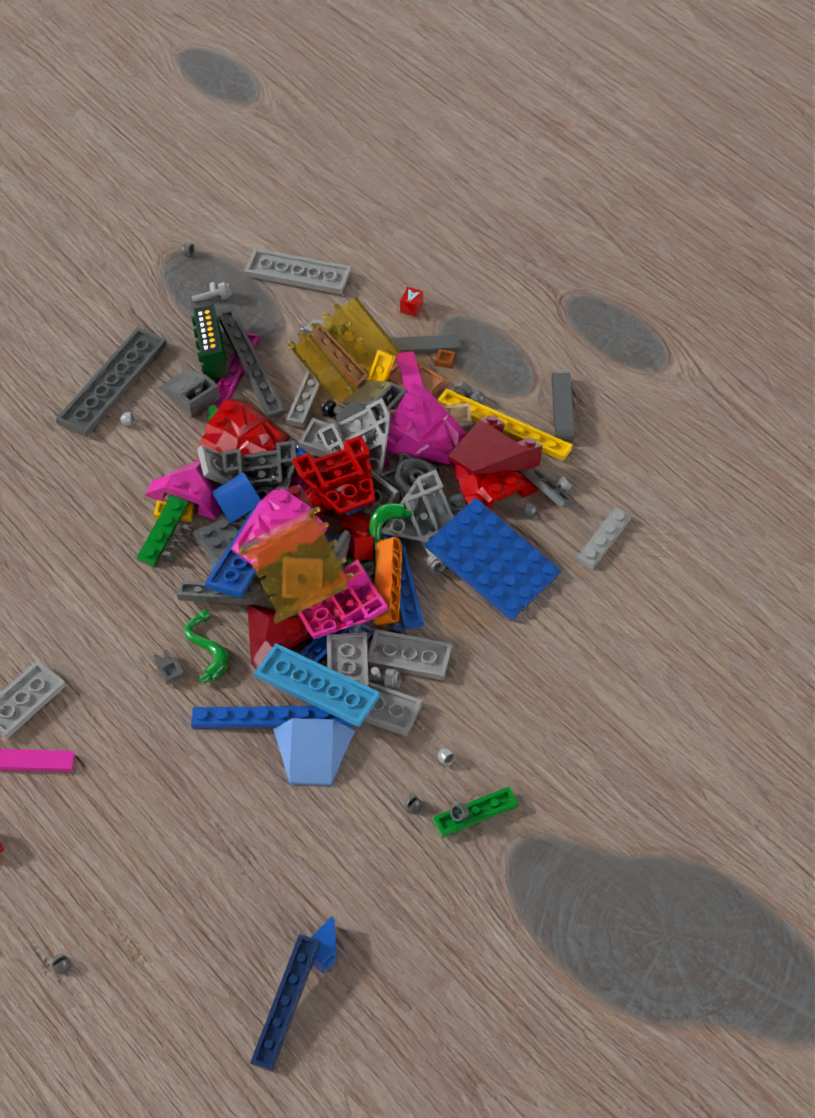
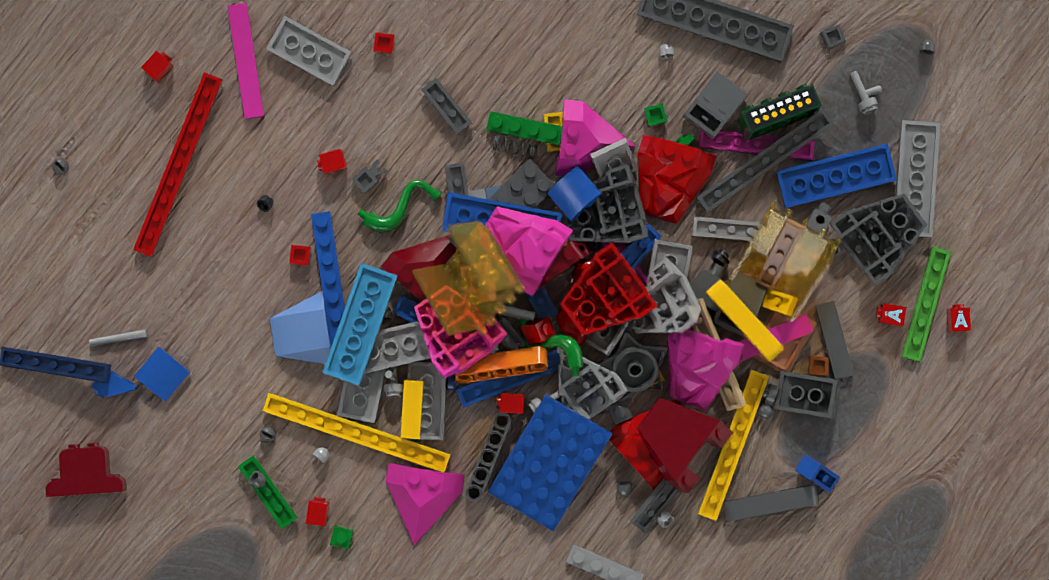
camera: 80 degrees right, 35 degrees up
none -> dark red brick [45,443,127,497]
none -> light grey bar [89,329,147,347]
none -> red plate [133,72,223,257]
none -> blue slope [134,346,190,402]
none -> black hinge [256,195,274,212]
none -> yellow plate [262,393,451,473]
none -> red plate [289,245,311,266]
none -> red brick [305,497,330,527]
none -> red brick [317,149,347,175]
none -> green plate [330,525,354,549]
none -> red plate [373,32,395,54]
none -> dark pink wedge [386,463,464,545]
none -> yellow tile [401,380,424,439]
none -> dark grey plate [421,78,472,135]
none -> dark grey beam [465,412,511,502]
none -> red brick [496,393,524,414]
none -> green plate [644,103,668,127]
none -> yellow beam [706,279,784,362]
none -> dark grey slope [775,371,842,420]
none -> blue plate [776,143,897,208]
none -> blue slope [795,454,840,493]
none -> dark grey tile [820,24,846,50]
none -> dark grey wedge [829,194,927,286]
none -> bright green tile [901,246,951,362]
none -> red brick [947,304,971,332]

